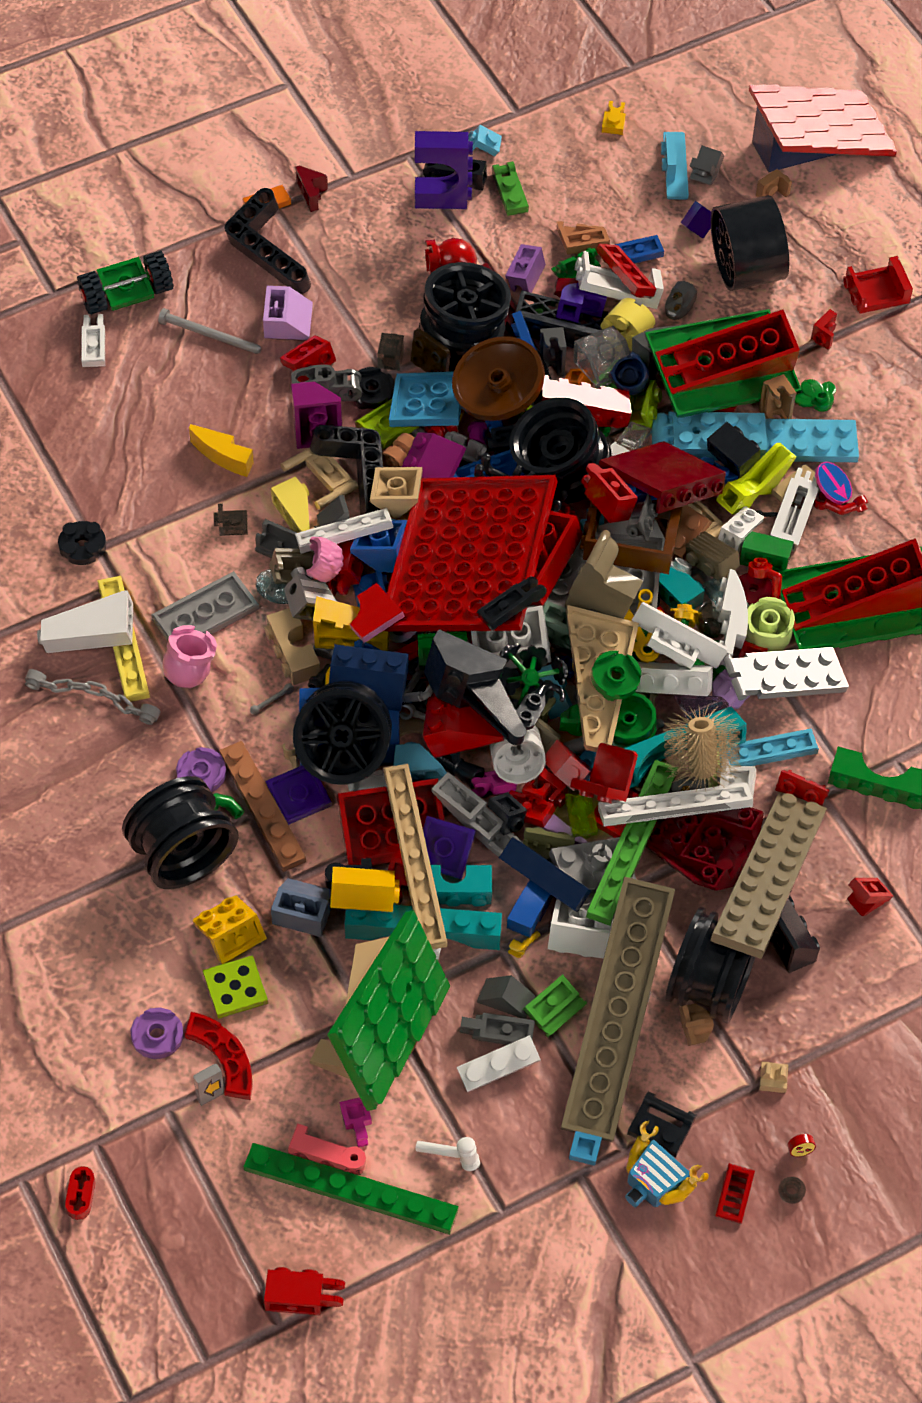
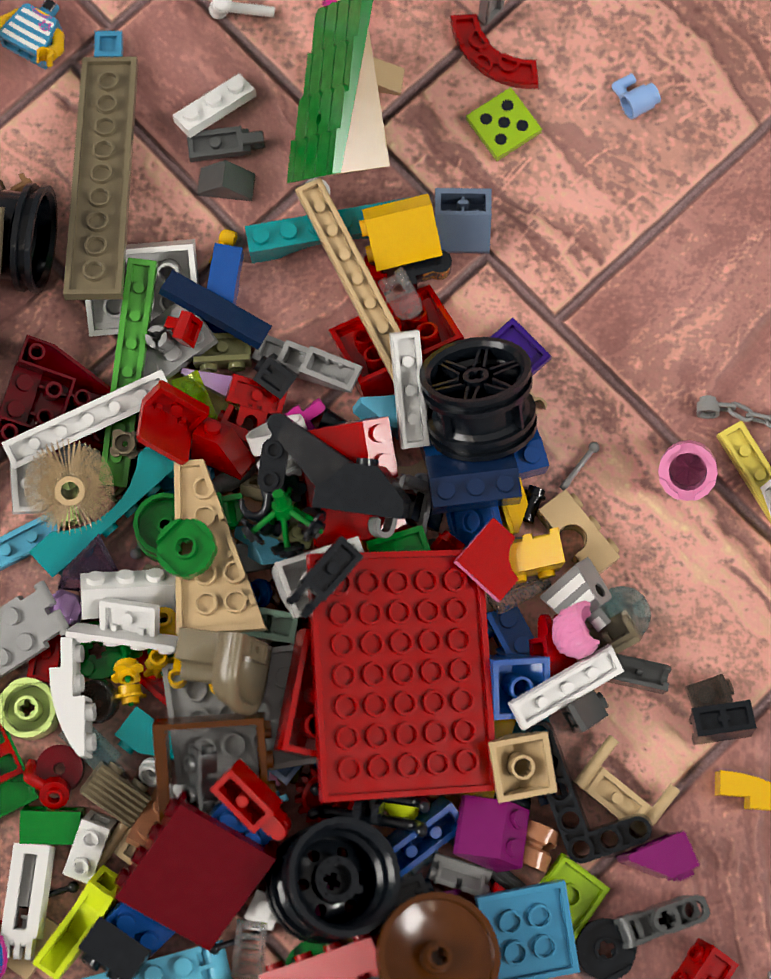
camera: 165 degrees right, 20 degrees up
black wheel [122,776,239,889] -> none
medium lavender tile [130,1008,184,1059] -> none
light grey tile [151,571,259,641] -> none
medium lavender tile [176,747,226,792] -> none
yellow bracket [193,895,267,964] -> none
green arm [213,793,244,819] -> none
nougat plate [219,741,306,872] -> none
light yellow slope [271,476,310,533] -> none
dark purple tile [423,816,476,879] -> none
teal arch [431,865,492,907] -> none
bright green plate [523,974,587,1038] -> none
black plate [627,1091,697,1158] -> none
none -> dark tan plate [110,429,139,459]
none -> red tile [164,310,203,349]
none -> clear plate [377,267,422,320]
none -> white tile [389,330,430,449]
none -> light blue piece [612,73,661,120]
none -> black hinge [689,700,757,745]

